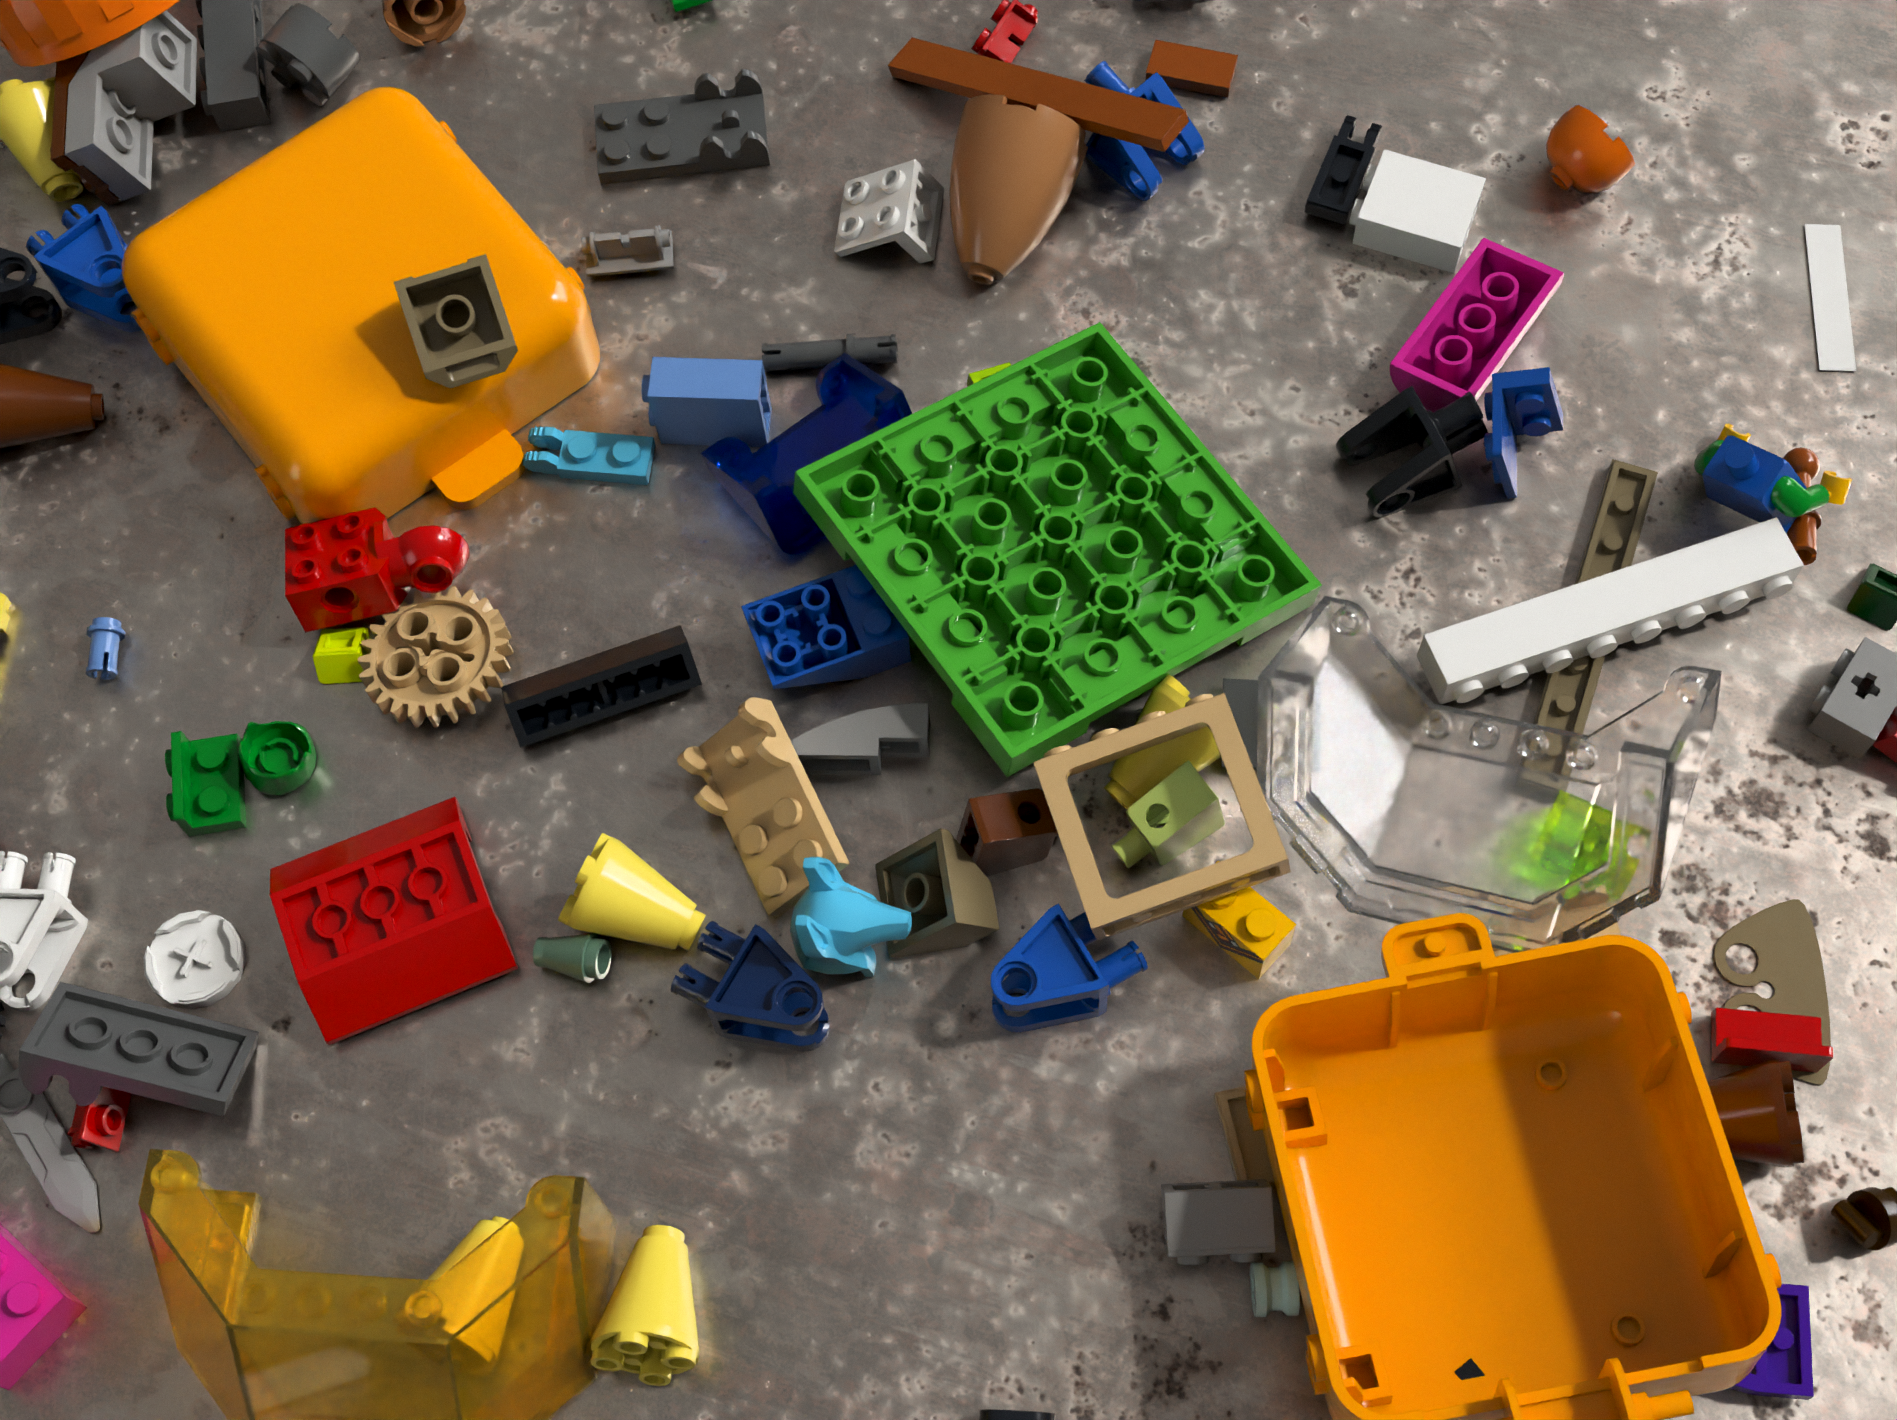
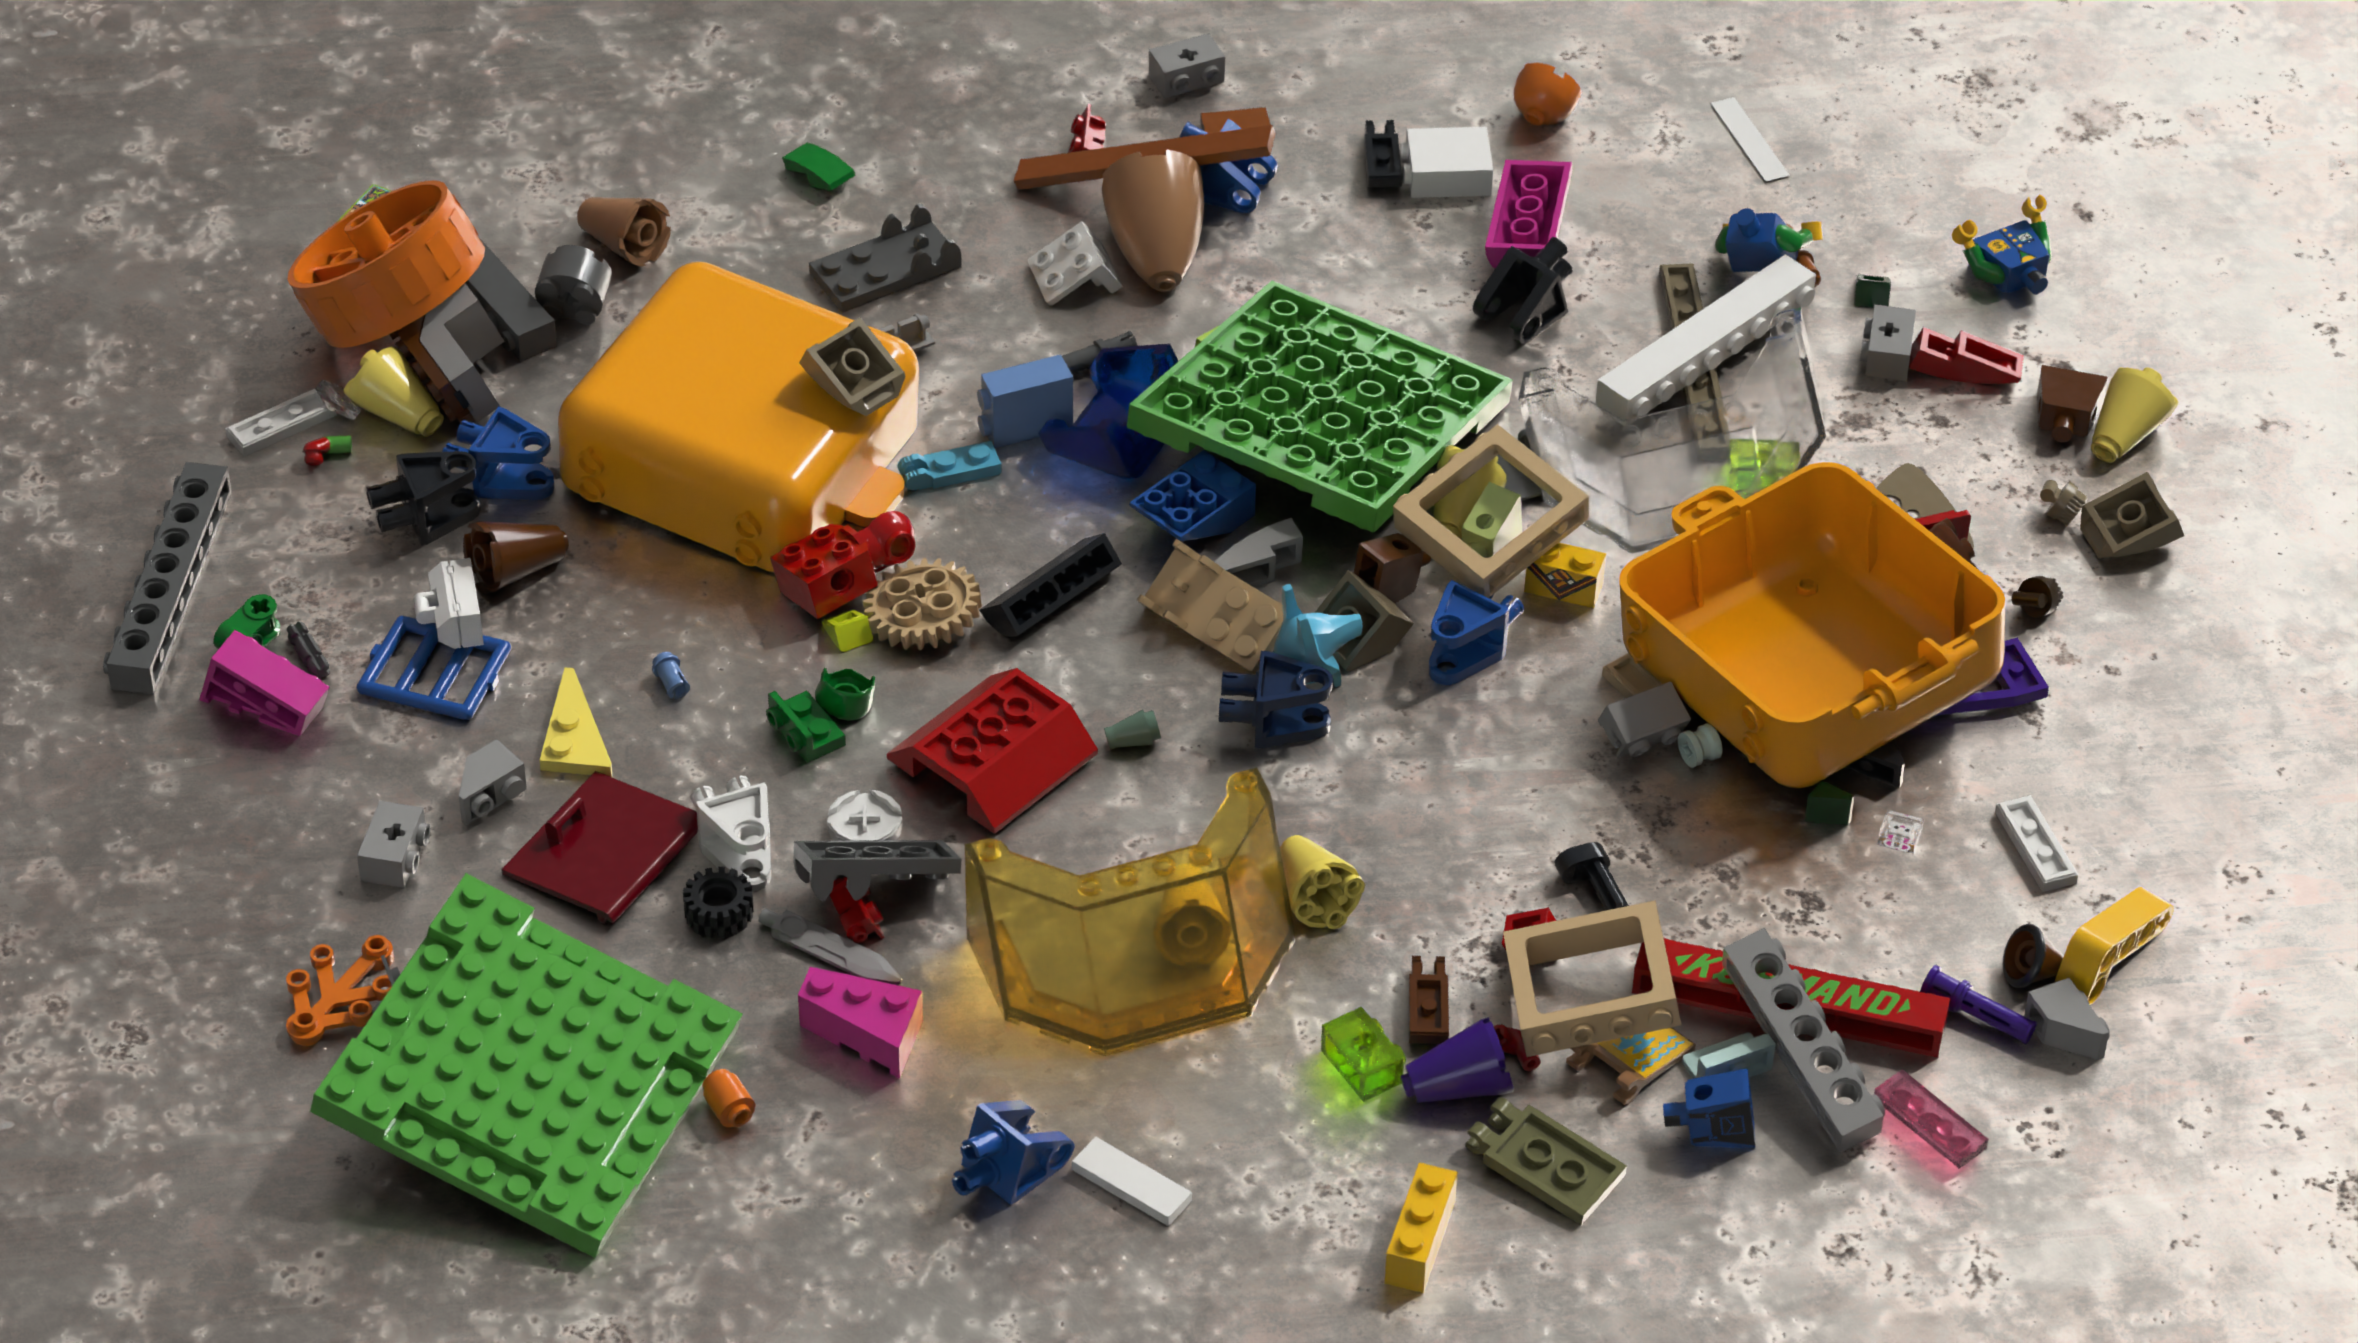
camera: 30 degrees left, 20 degrees down
light yellow cone [558,833,706,951] -> none
blue bracket [1484,367,1563,499] -> none

